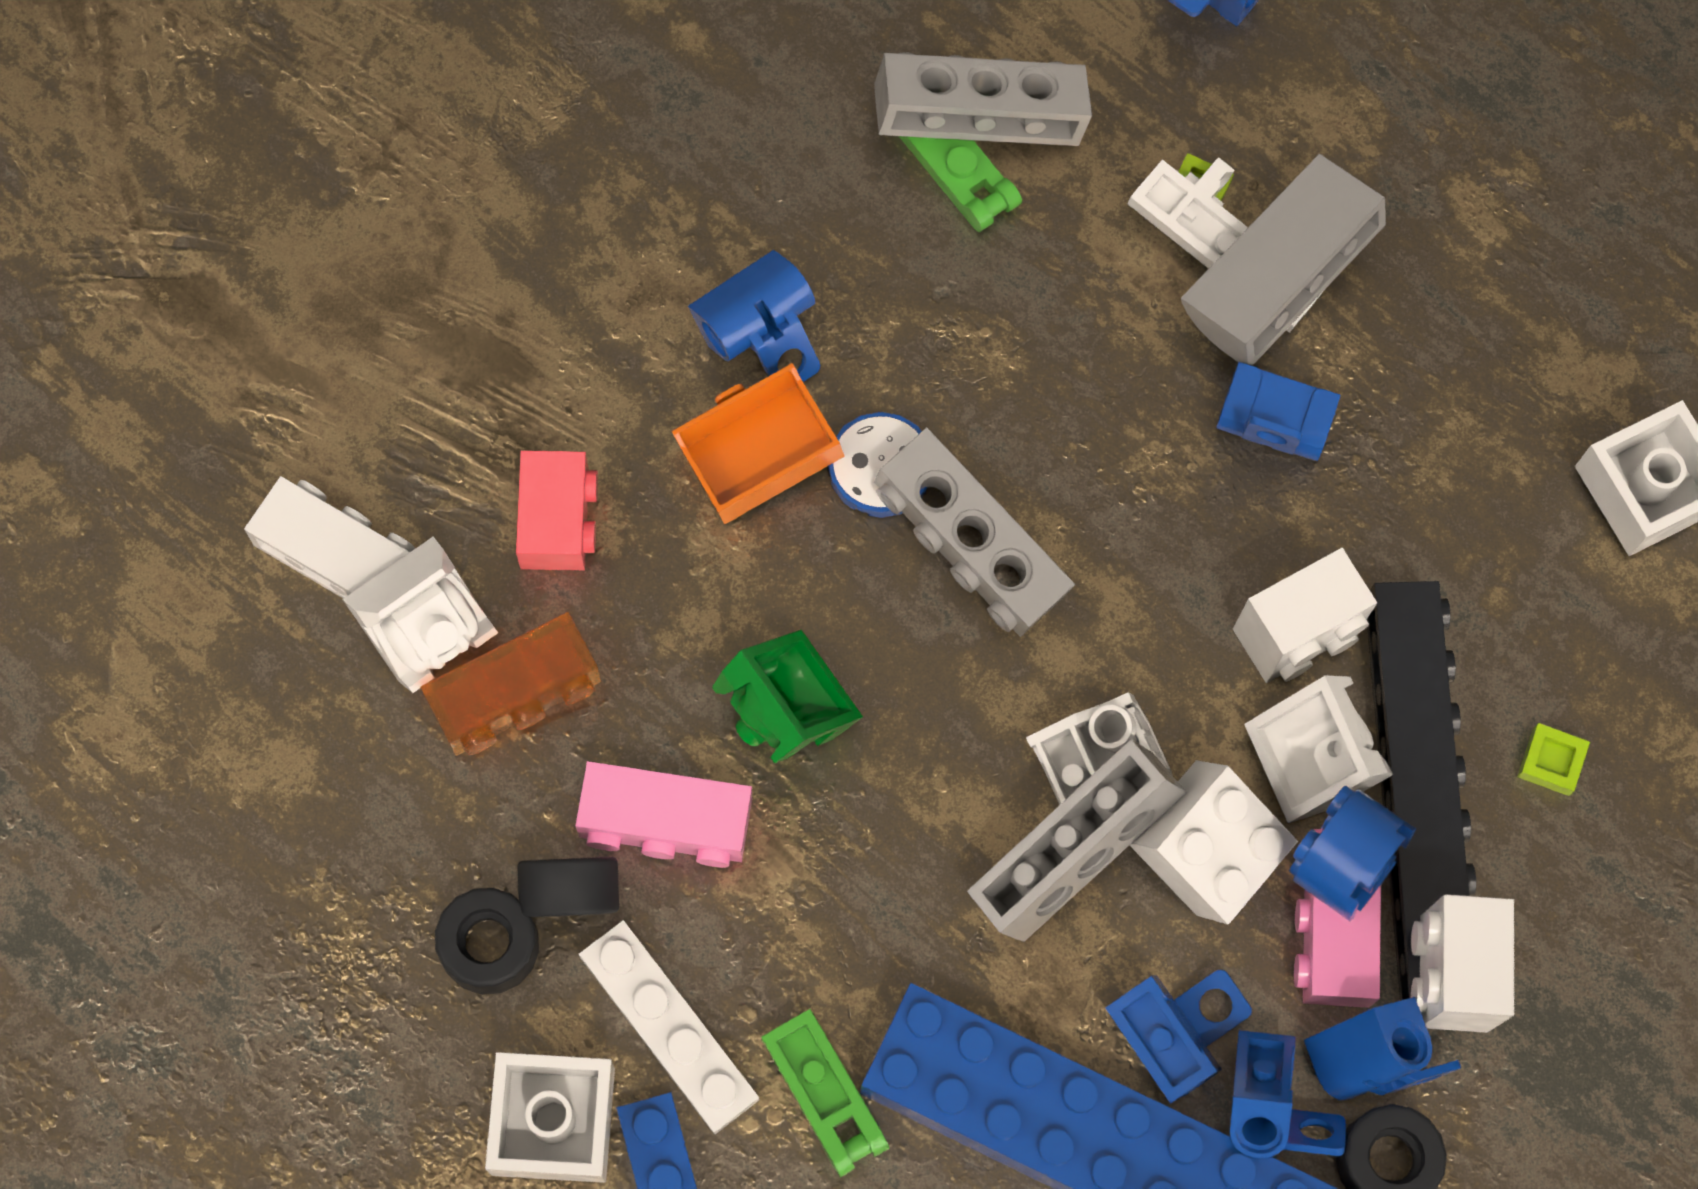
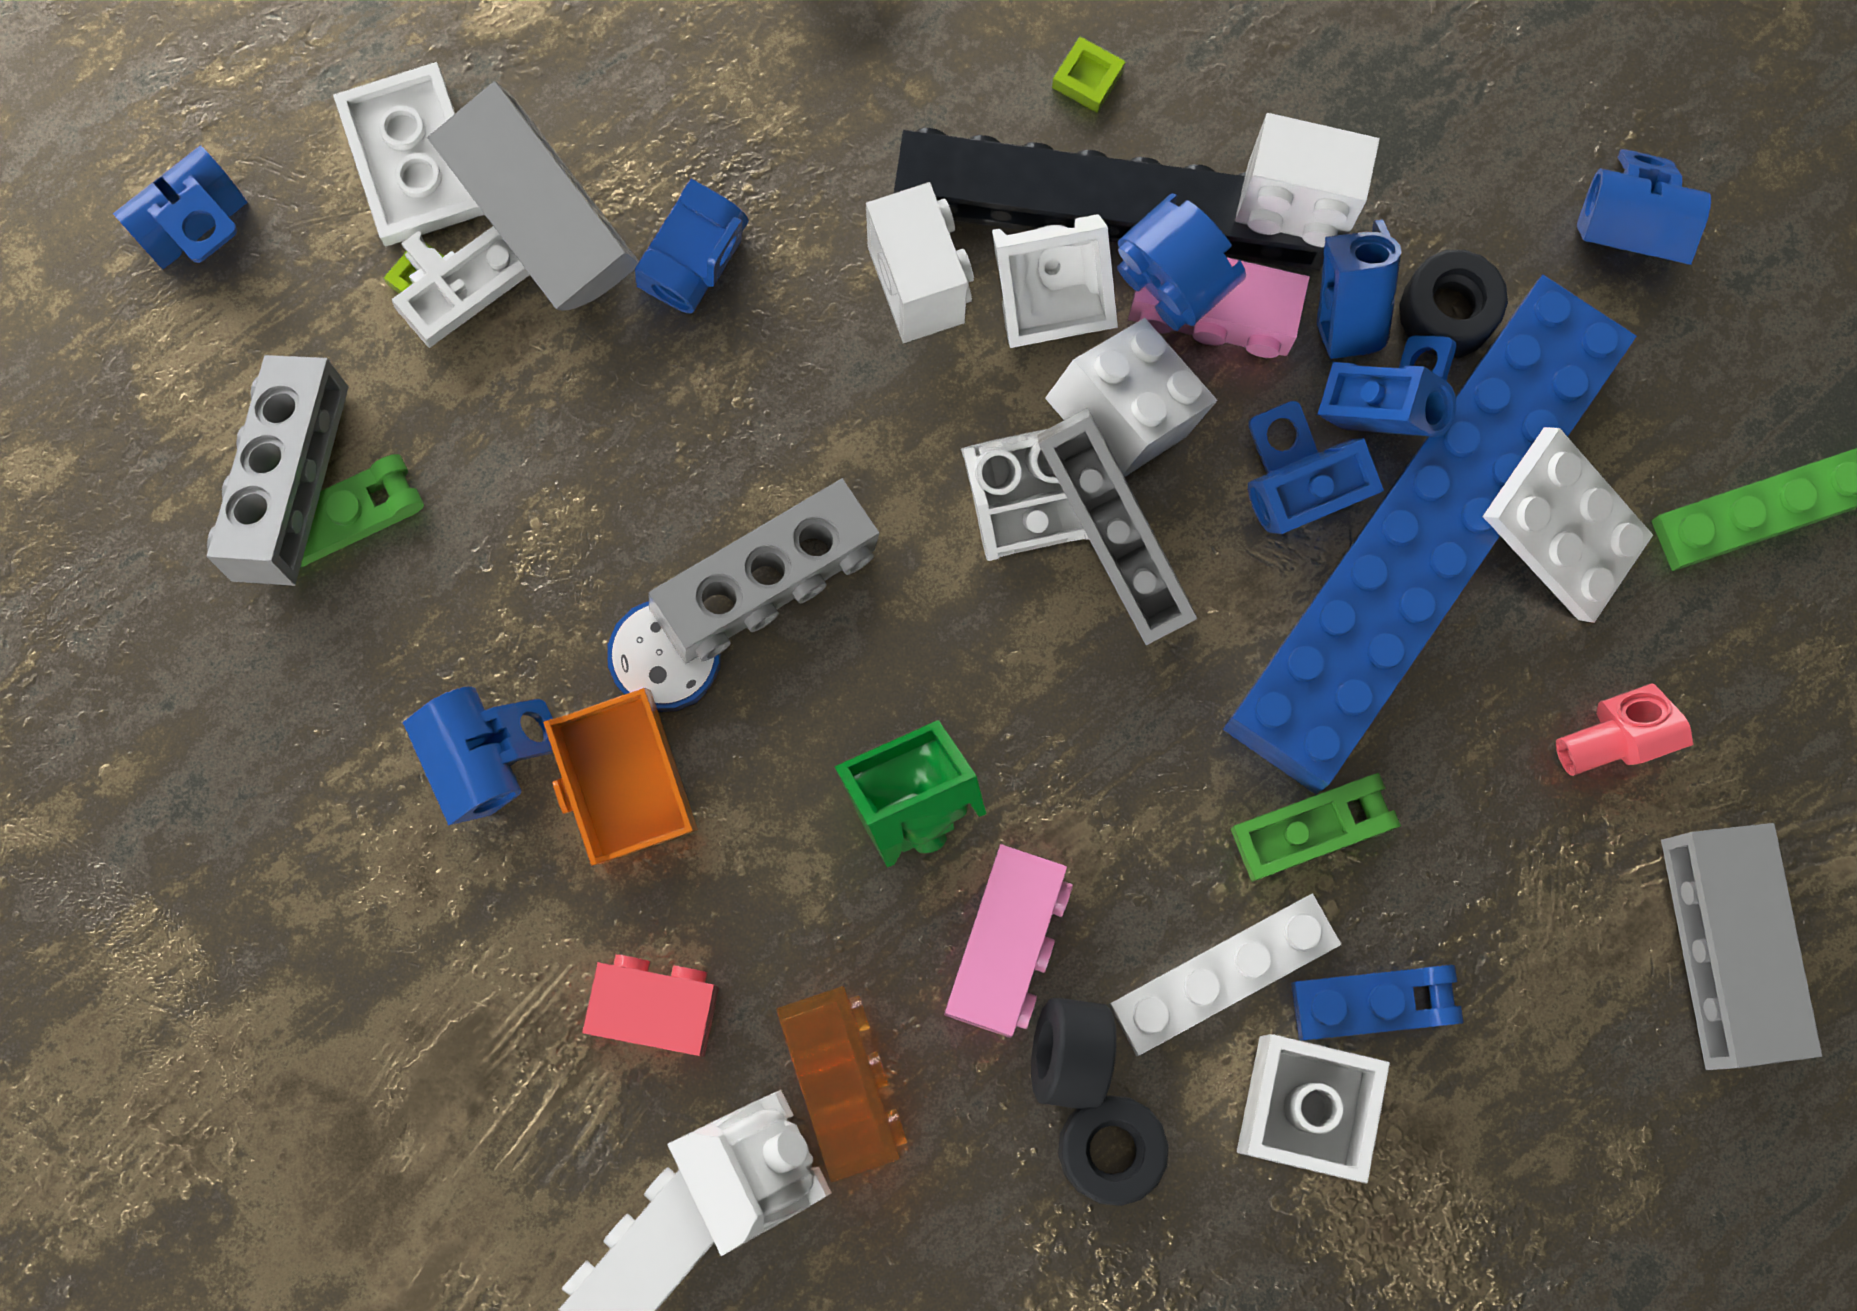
camera: 80 degrees left, 5 degrees up
none -> white plate [333,62,485,247]

